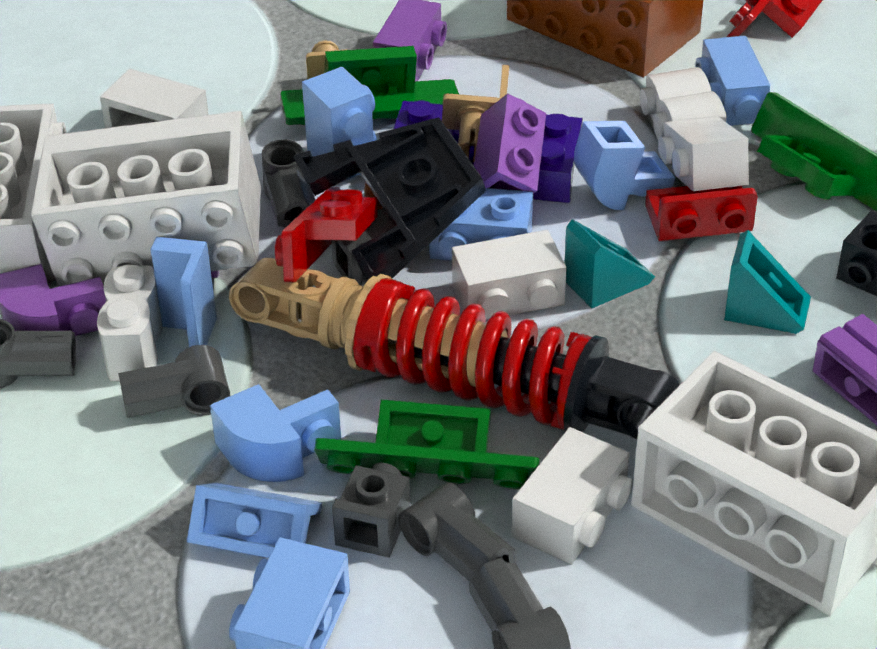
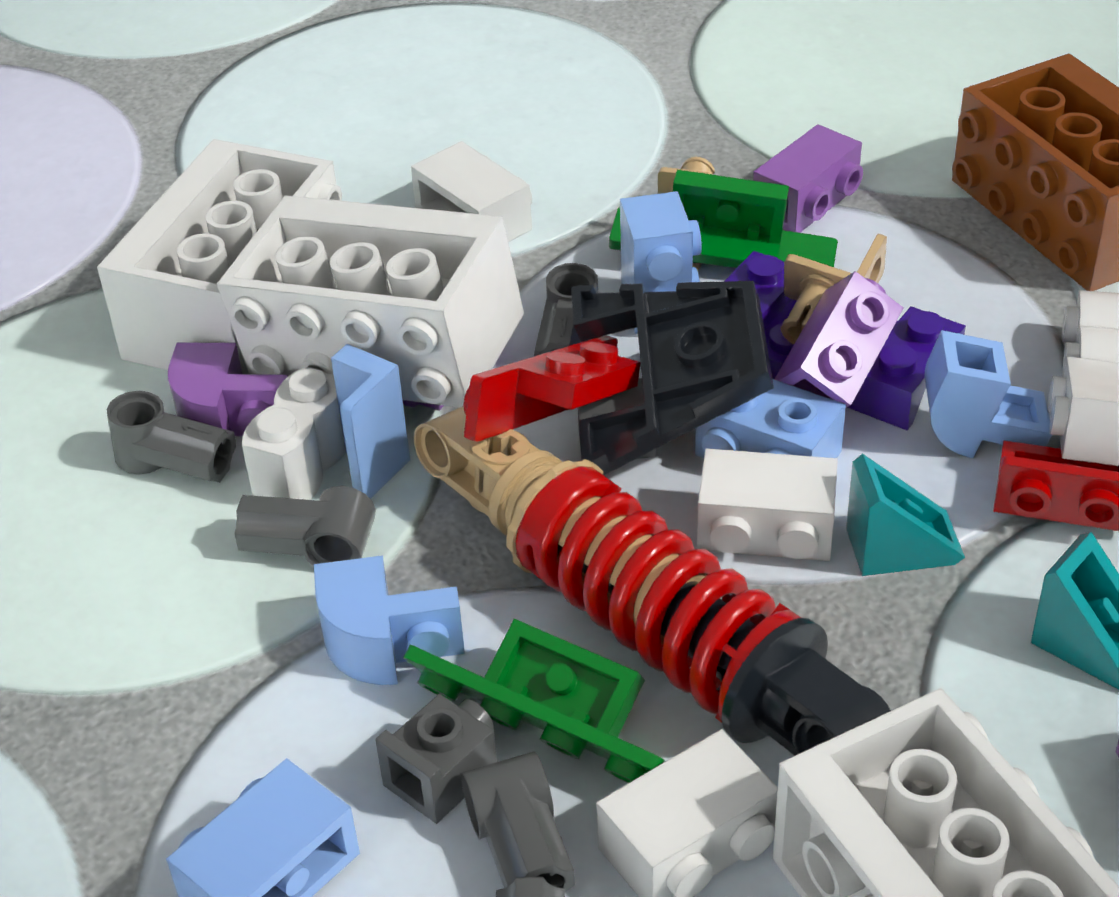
camera: 25 degrees right, 0 degrees up
light blue panel [187,483,323,558] -> none

